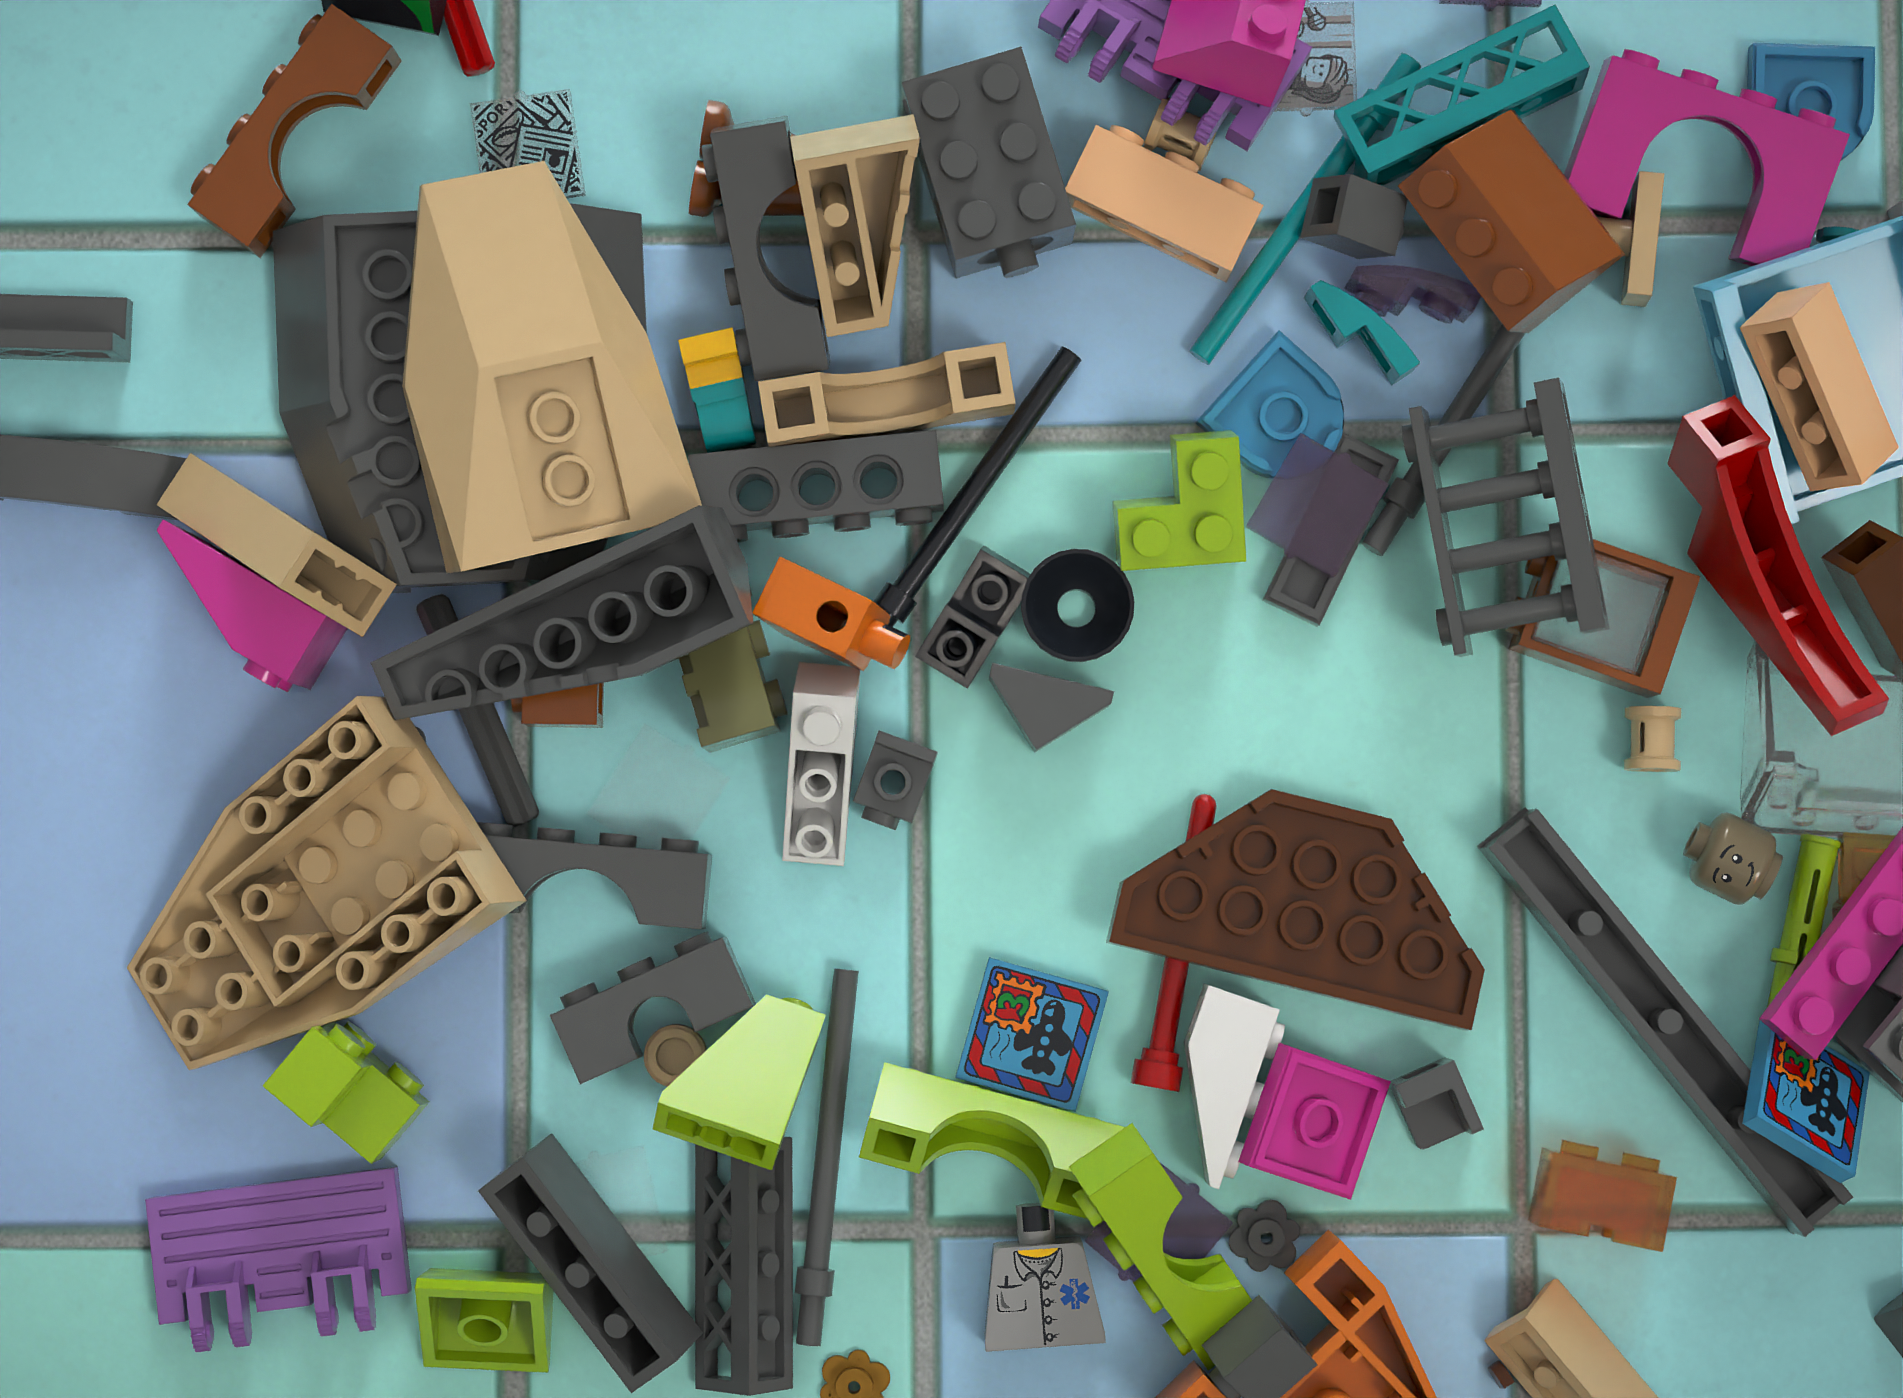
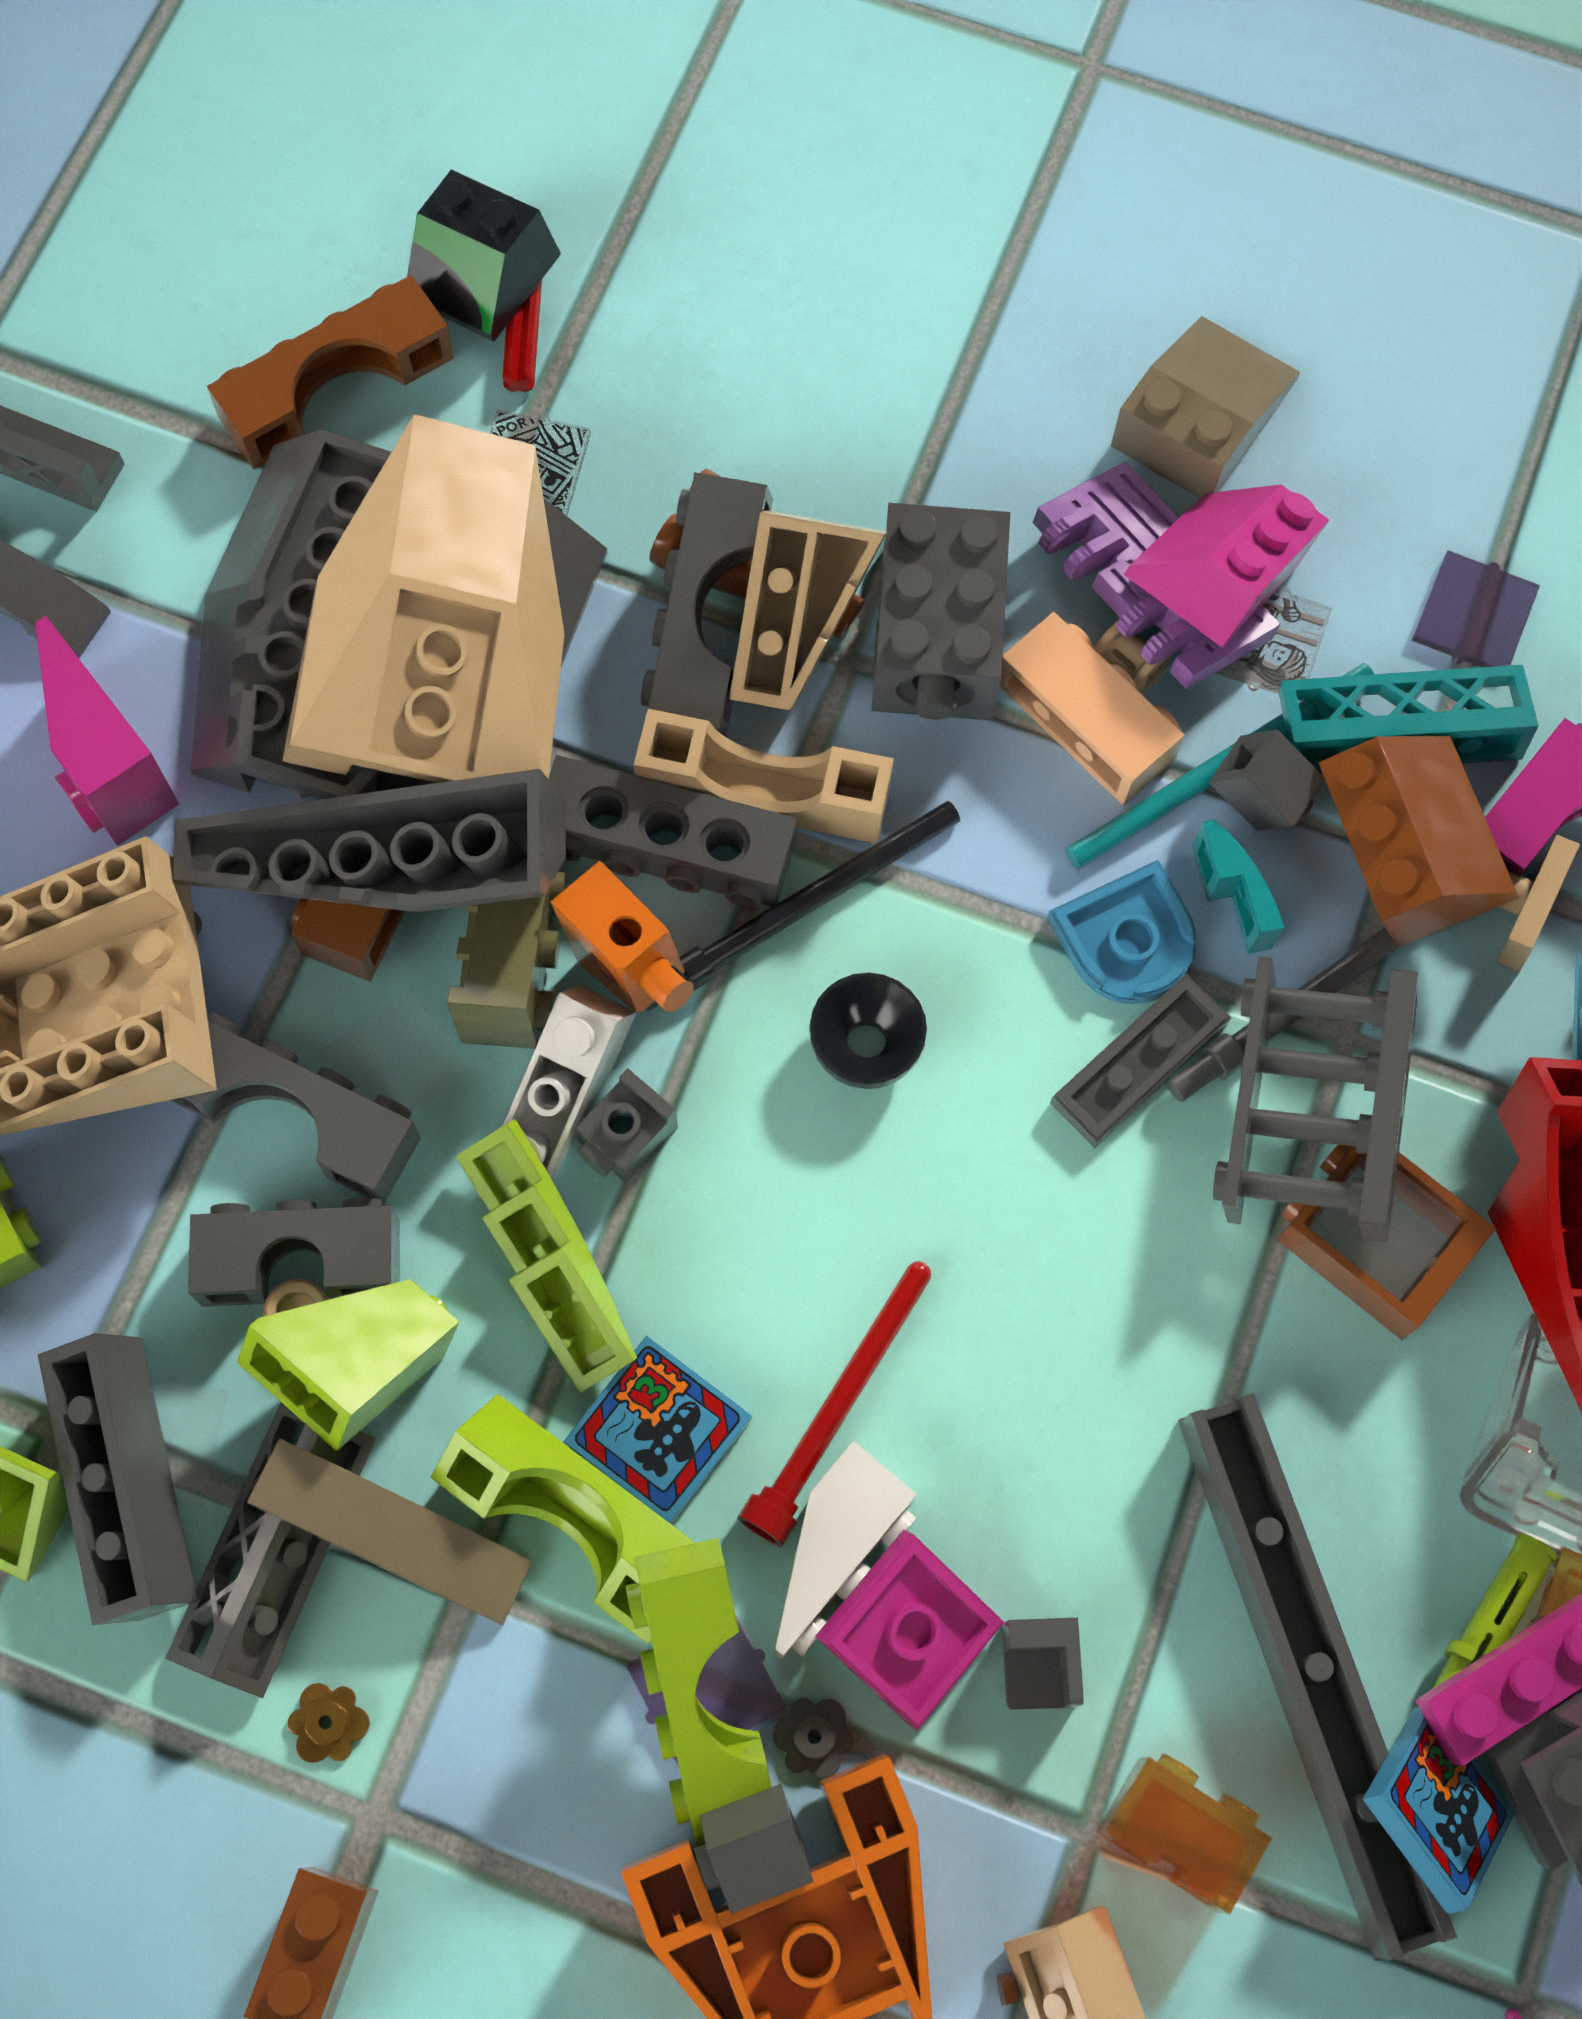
camera: 20 degrees right, 15 degrees down
tan slope [157,453,397,637] -> none
dark grey axle [416,594,539,827] -> none
leg [678,327,756,453] -> none
dark grey bar [795,969,859,1346] -> none
black slope [915,546,1031,689] -> none
light grey torso [984,1203,1106,1352] -> none
dark grey slope [989,663,1114,753] -> none
reddish brown plate [1106,789,1485,1031] -> none
lime brick [1112,430,1246,571] -> none
clear purple piece [1245,433,1389,578] -> none
clear purple slope [1344,265,1481,324] -> none
tan bush [1624,706,1681,772] -> none
dark tan head [1683,812,1783,905] -> none
none -> dark tan slope [247,1438,533,1625]
none -> lime slope [455,1119,637,1393]

